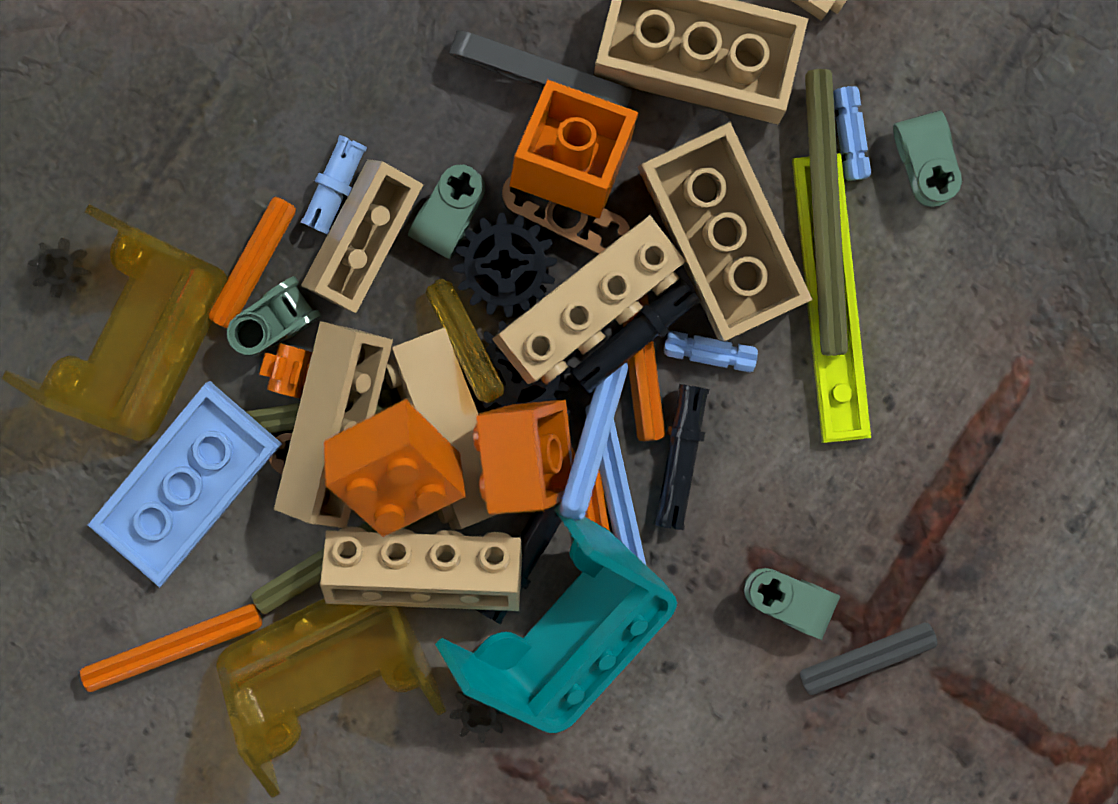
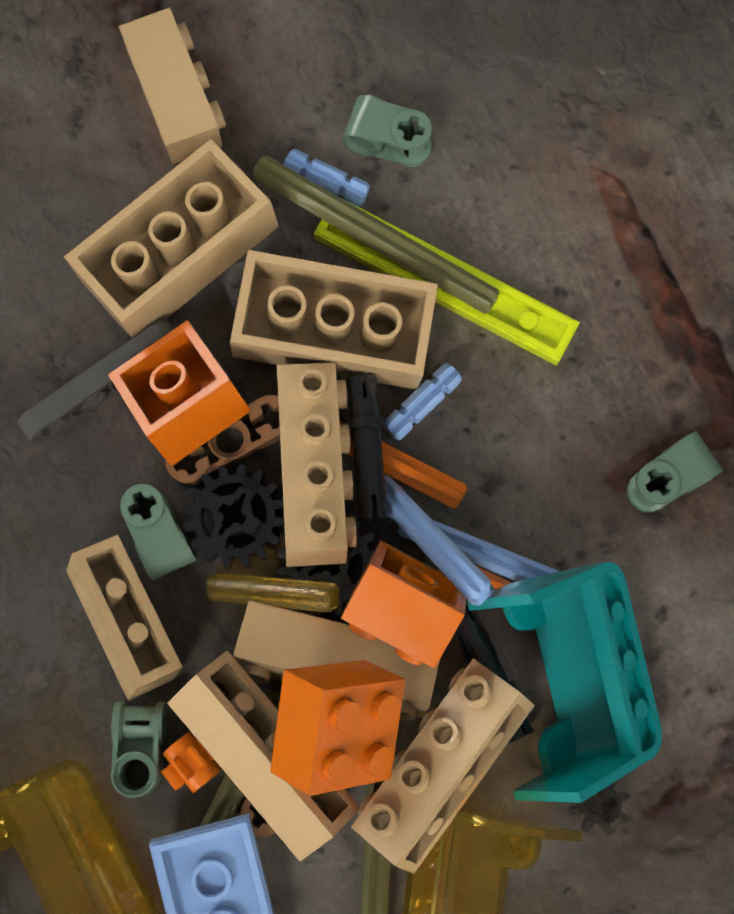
camera: 50 degrees left, 10 degrees down
orange axle [209,197,296,328] -> none
light blue pin [301,135,367,235] -> none
black pin [654,384,710,530] -> none

